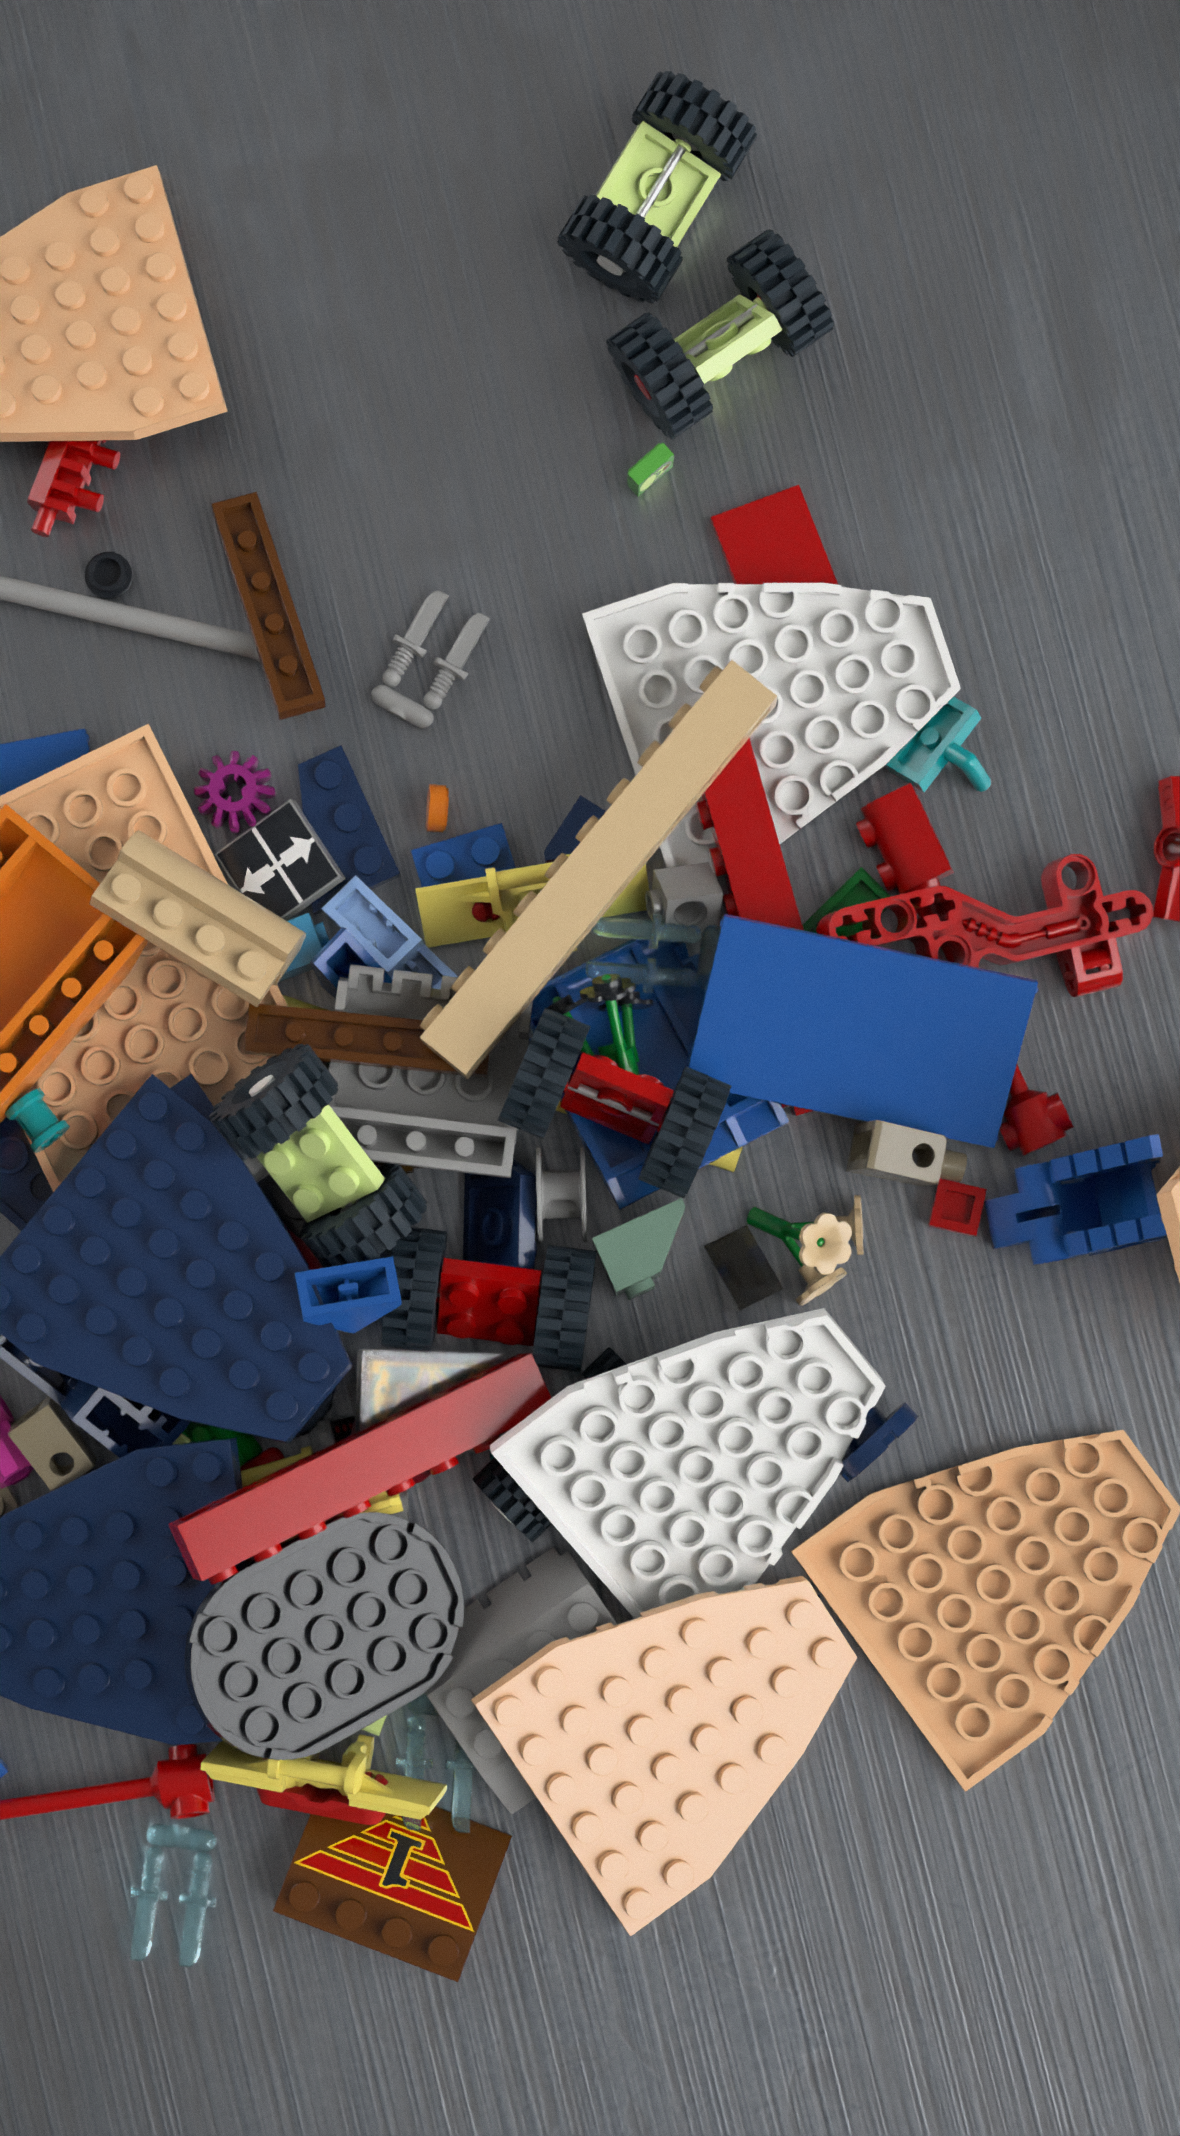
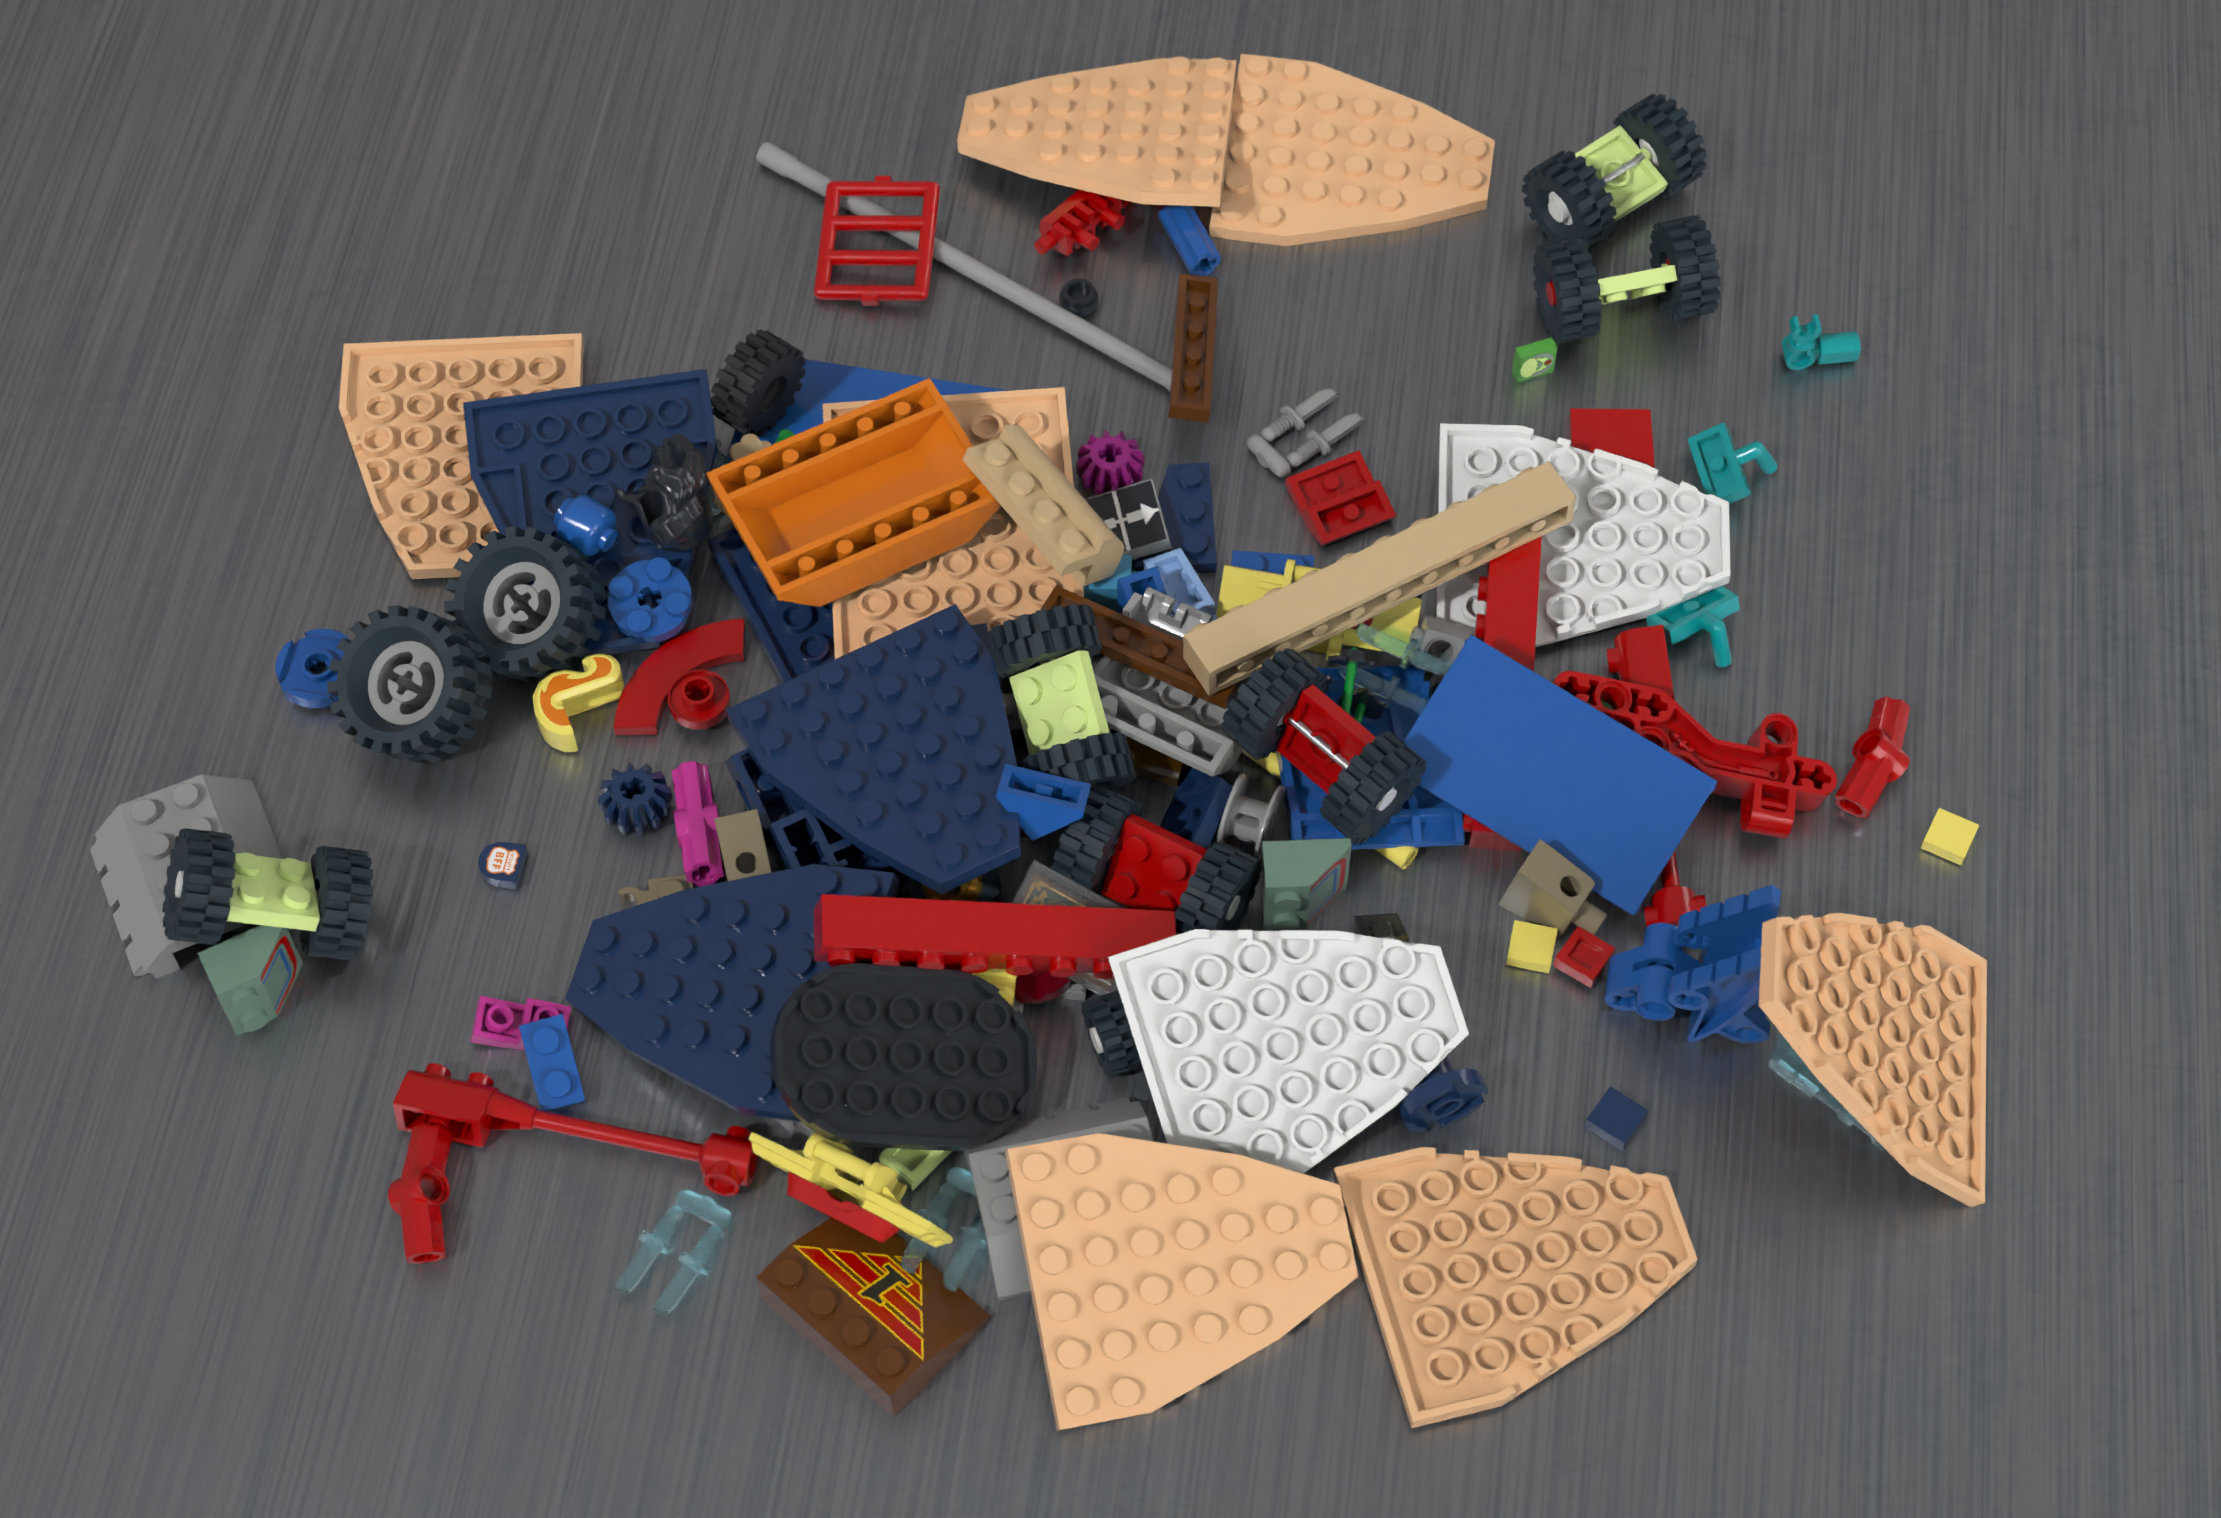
camera: 20 degrees right, 25 degrees down
teal bush [5,1088,70,1153] -> none
orange tile [425,784,449,833] -> none
tan plant [747,1195,864,1306] -> none
none -> blue axle [1158,205,1221,276]
none -> light nougat piece [1209,54,1495,246]
none -> red slope [1284,450,1396,547]
none -> light yellow tile [1506,920,1558,974]
none -> dark blue tile [1584,1086,1649,1151]
none -> teal plate [1687,422,1778,504]
none -> teal bar [1781,314,1861,370]

